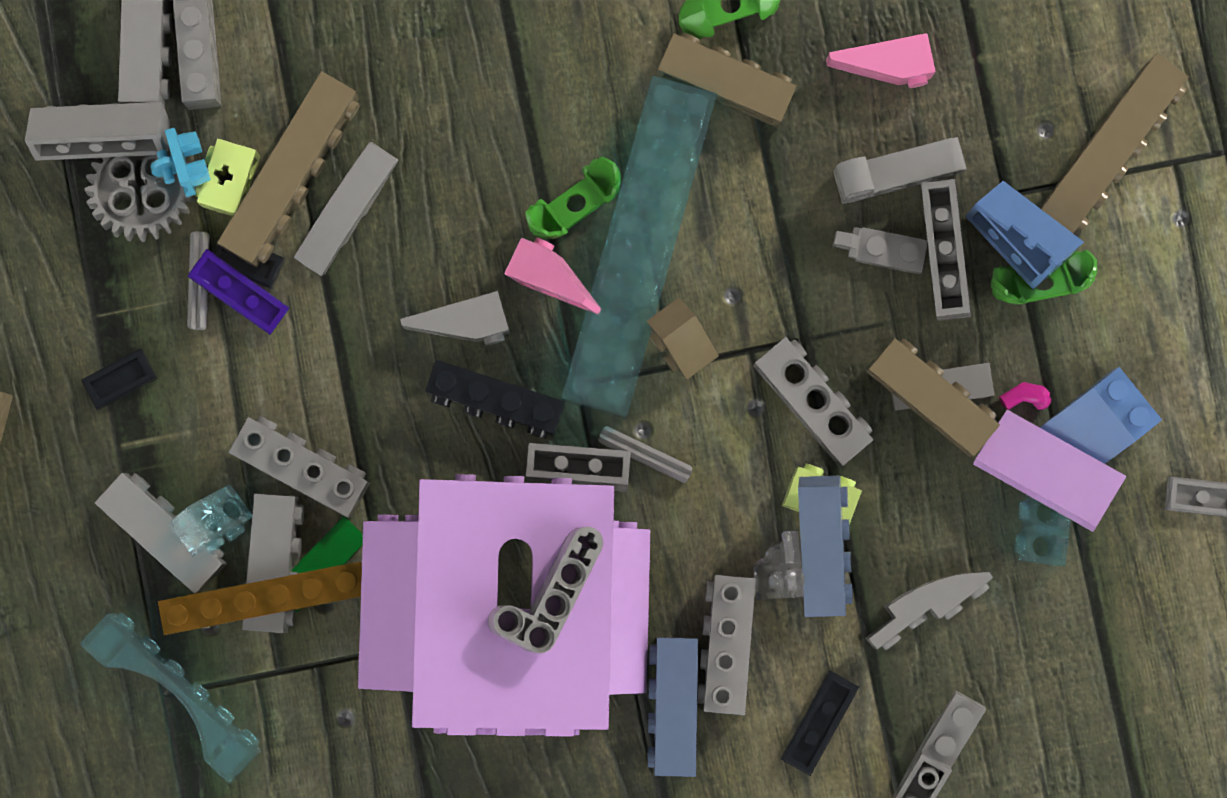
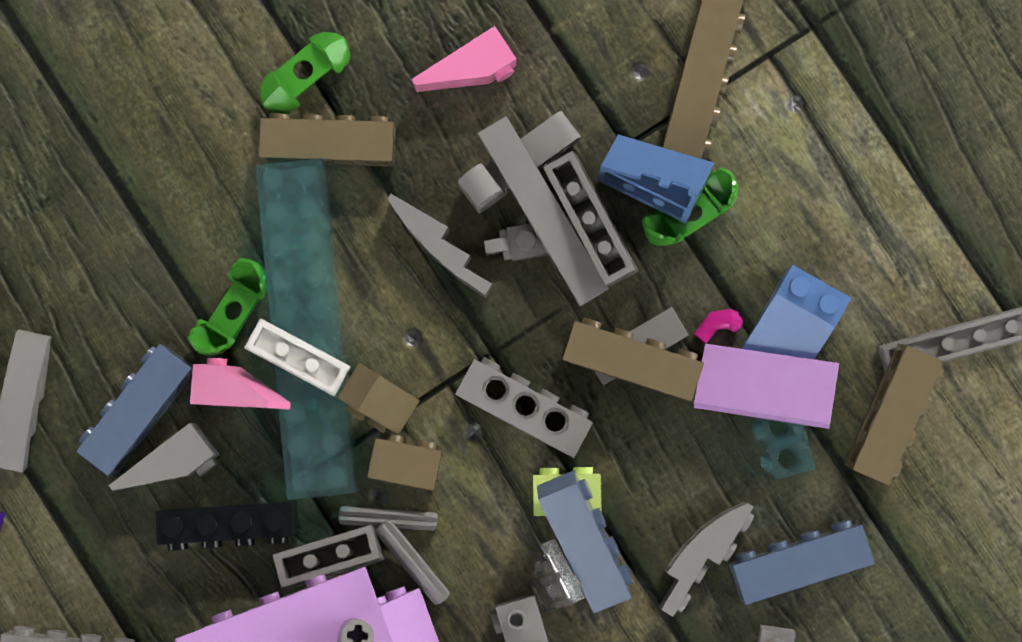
camera: 15 degrees left, 0 degrees up
none -> sand blue brick [76,344,193,476]
none -> white tile [244,318,351,397]
none -> dark tan brick [367,433,443,491]
none -> light grey axle [375,520,450,605]
none -> light grey slope [387,194,492,298]
none -> light grey tile [477,116,609,306]
none -> sand blue brick [729,519,875,605]
none -> dark tan brick [844,343,944,485]

